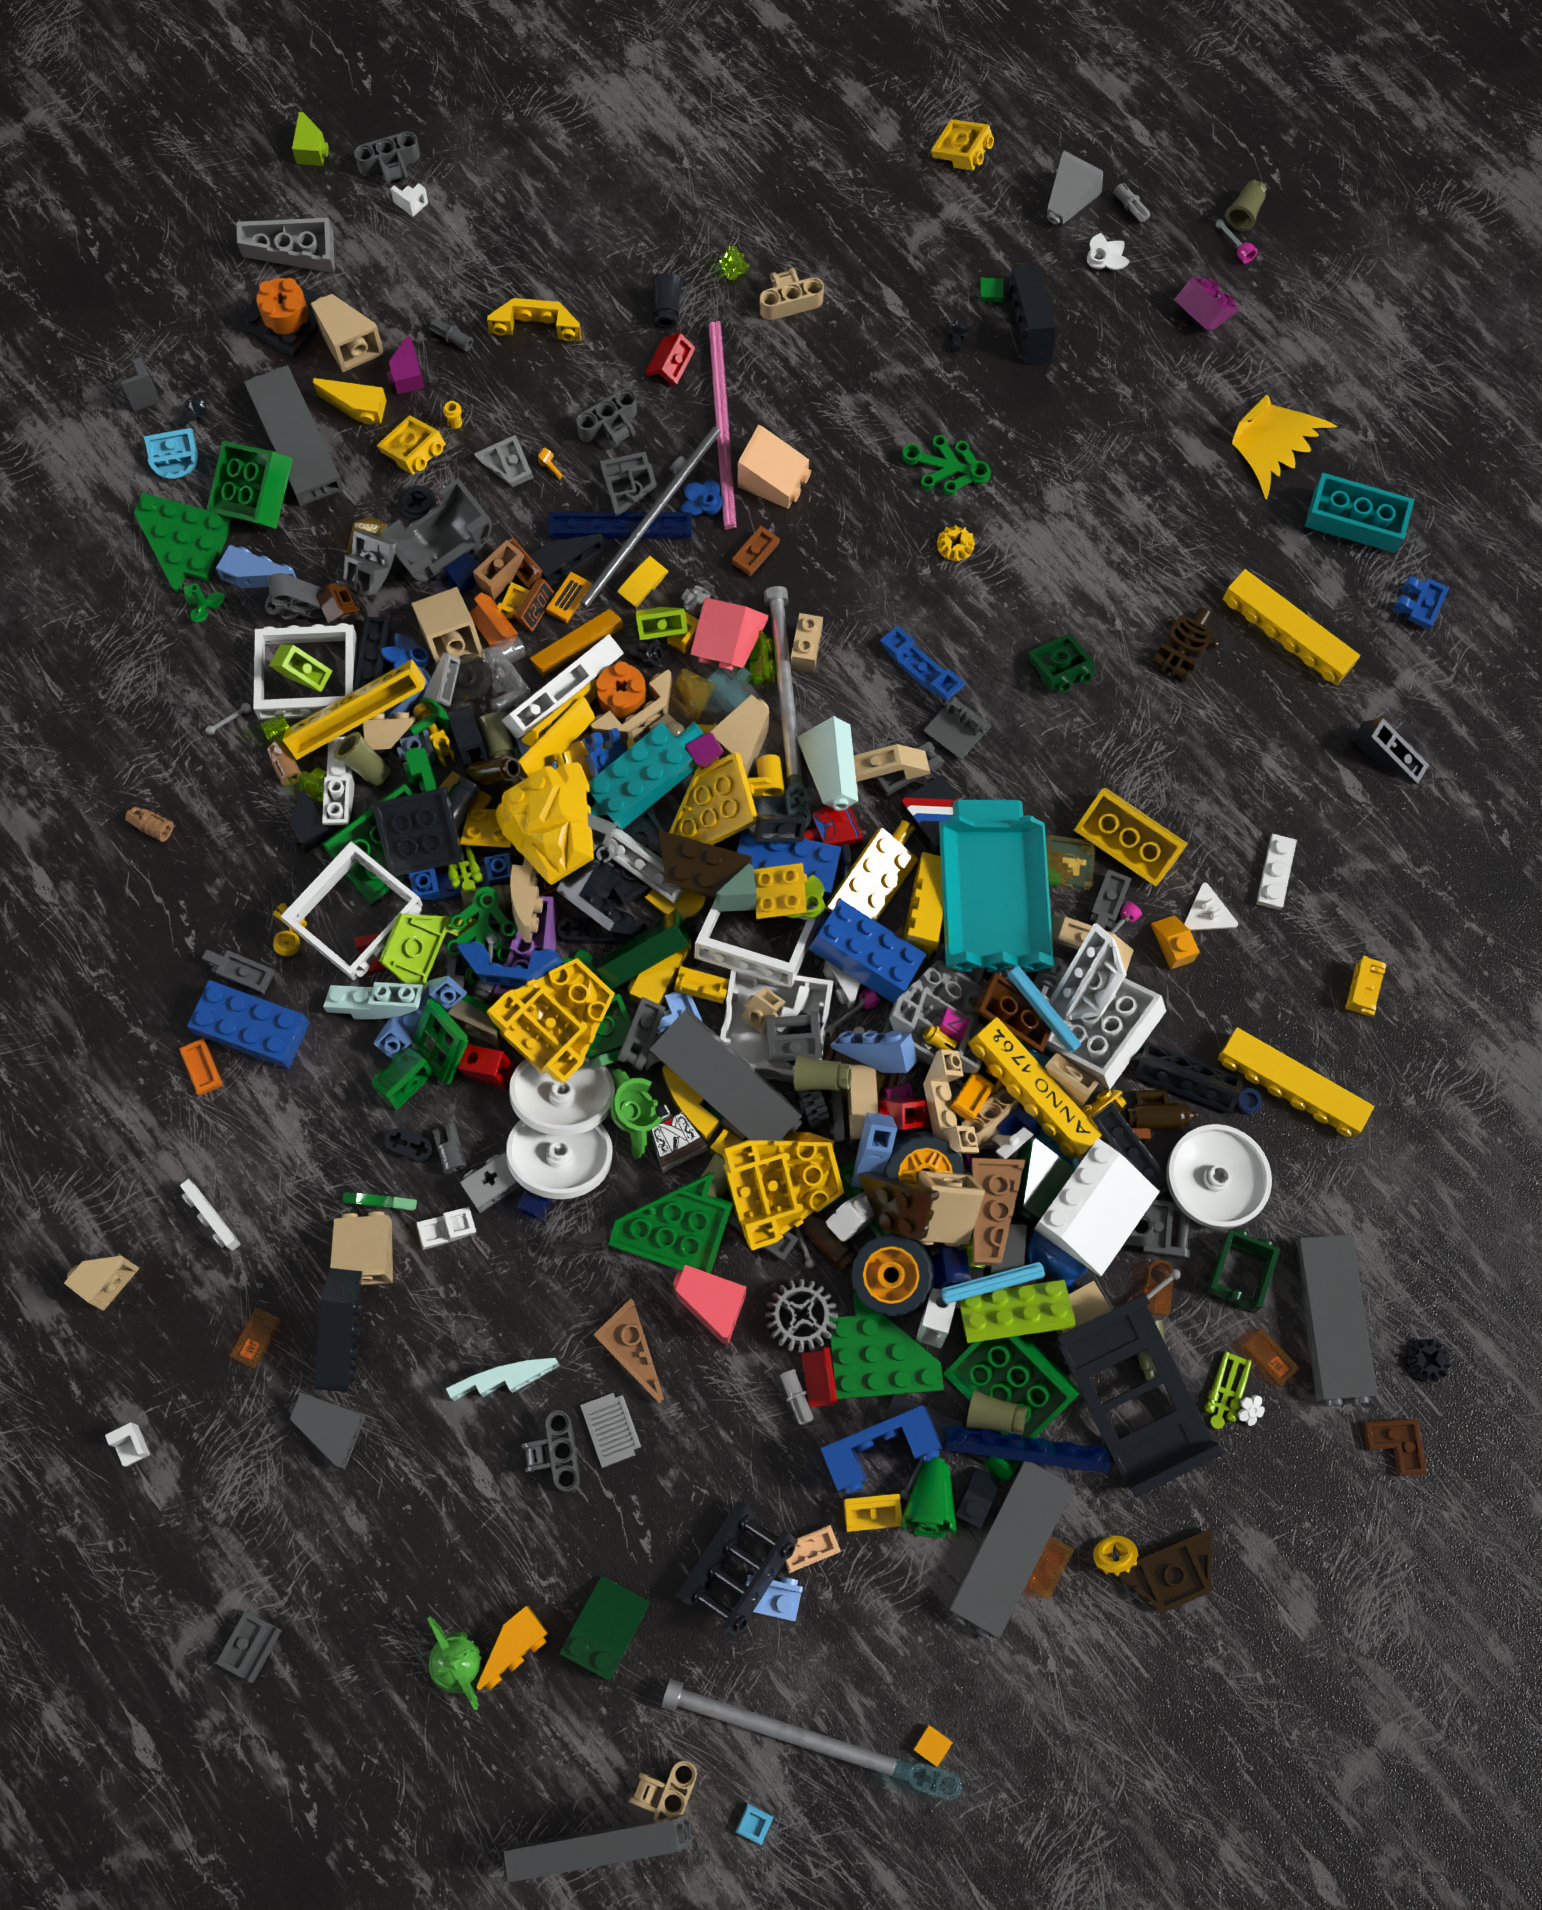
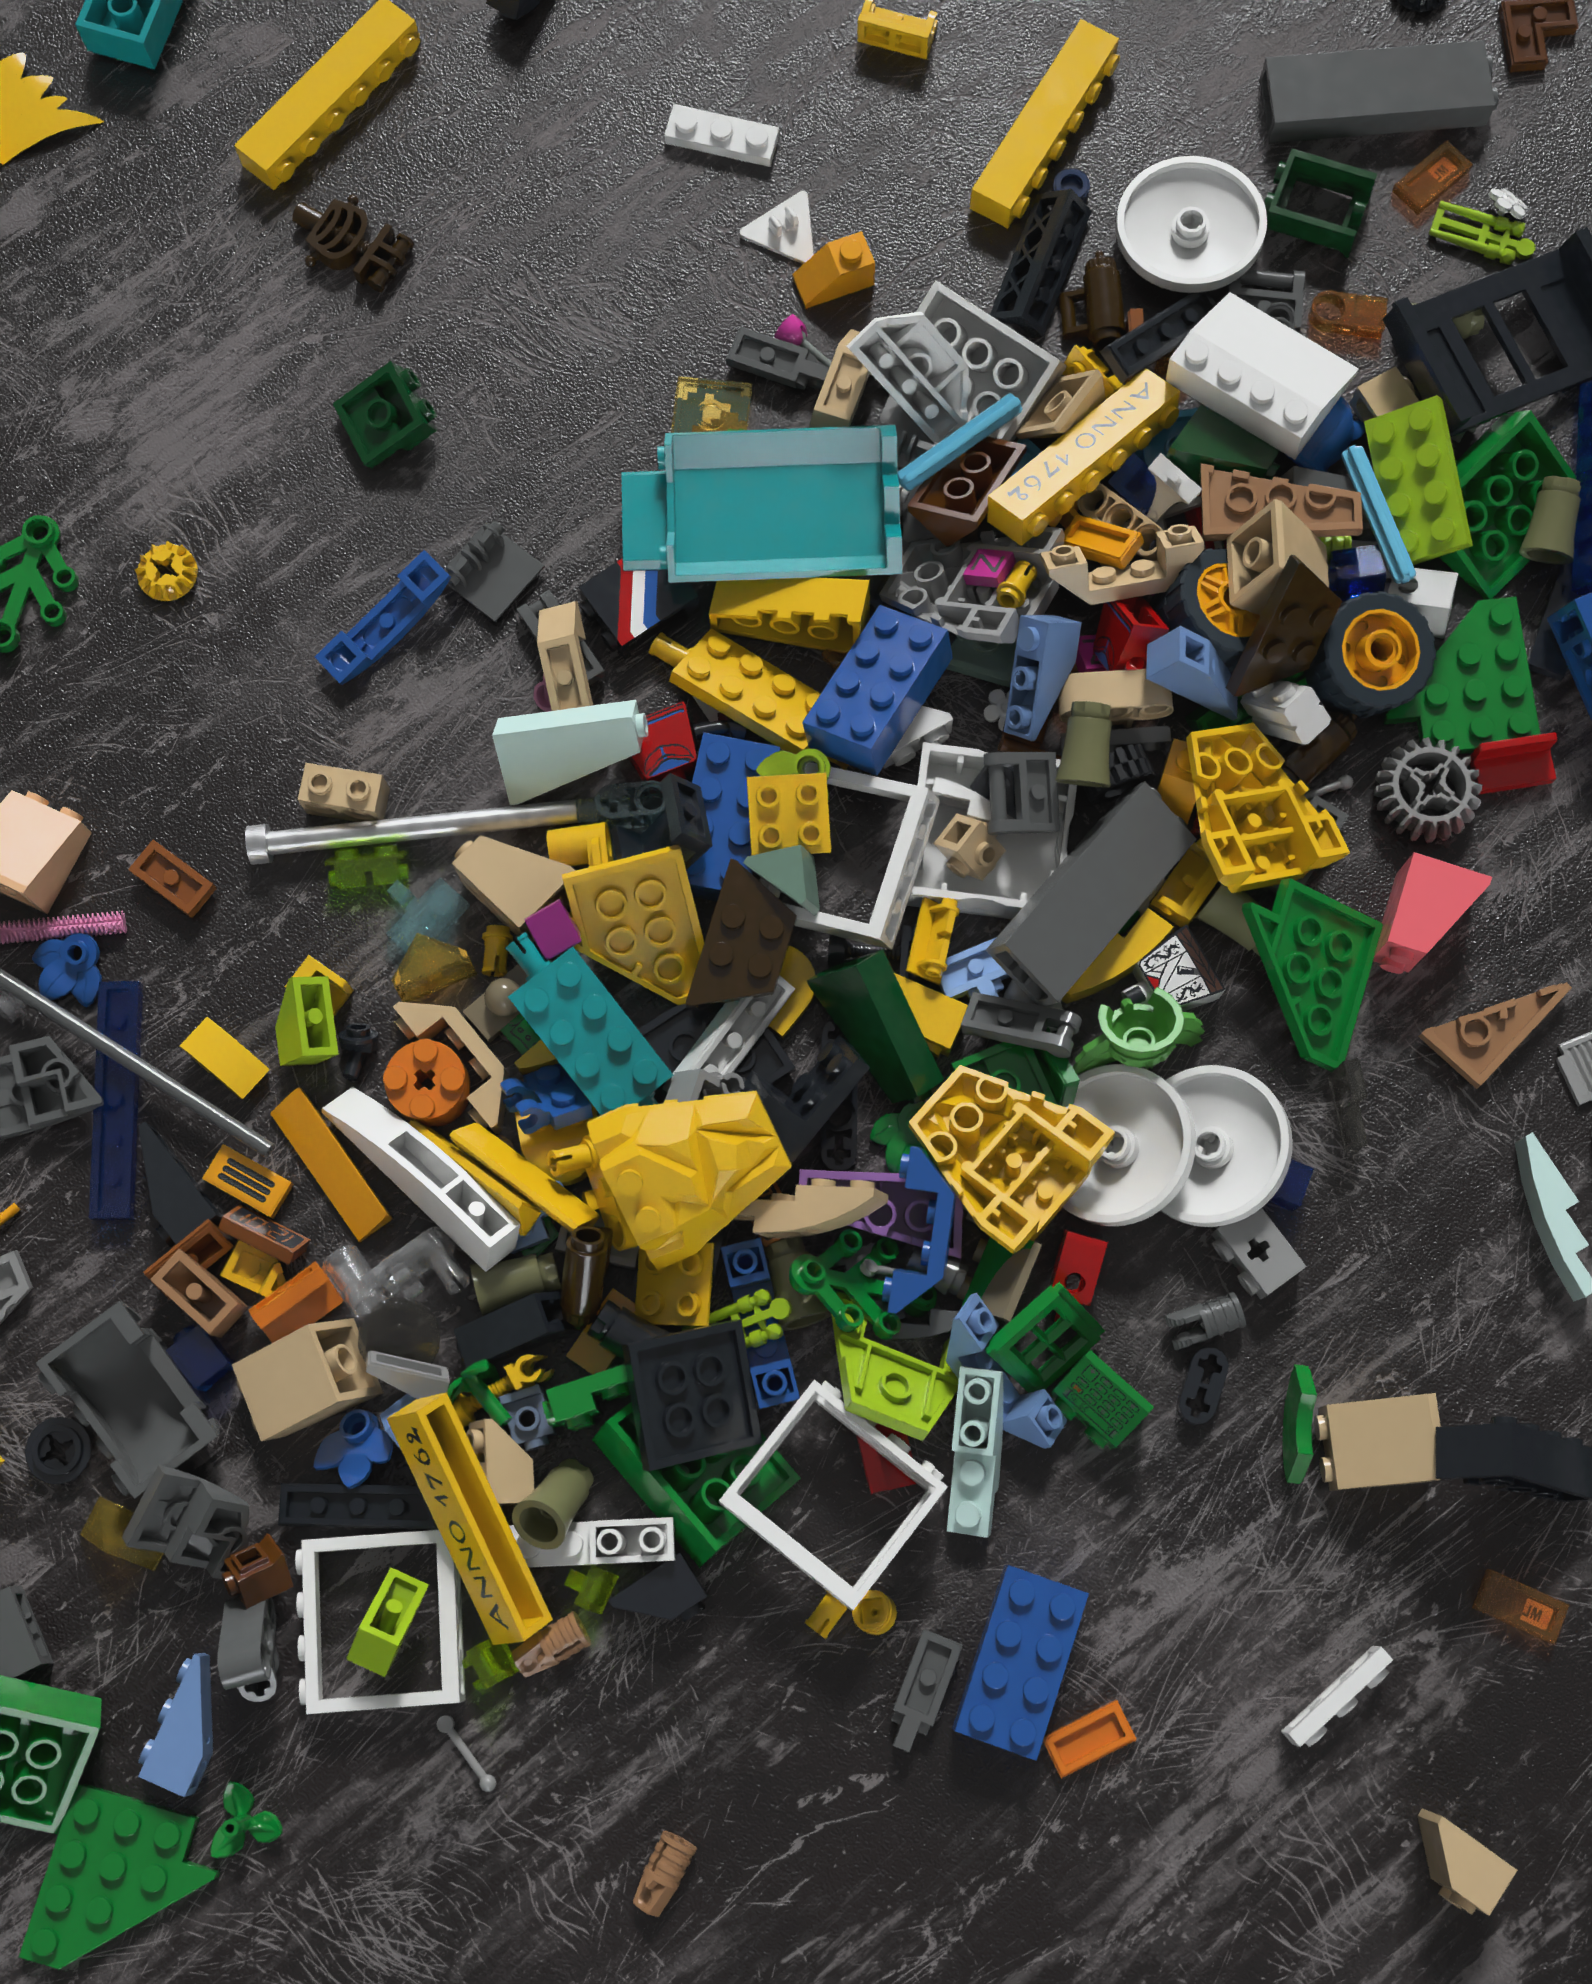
camera: 85 degrees left, 5 degrees up
white slope [416,1207,476,1250] -> none
light grey gear [681,586,711,616] -> none
coral slope [690,597,768,670] -> none
light grey axle [779,1369,813,1425] -> none
hinge [826,987,881,1034] -> none
yellow slope [1074,788,1188,887] -> none
light grey hinge [1146,1269,1181,1300] -> none

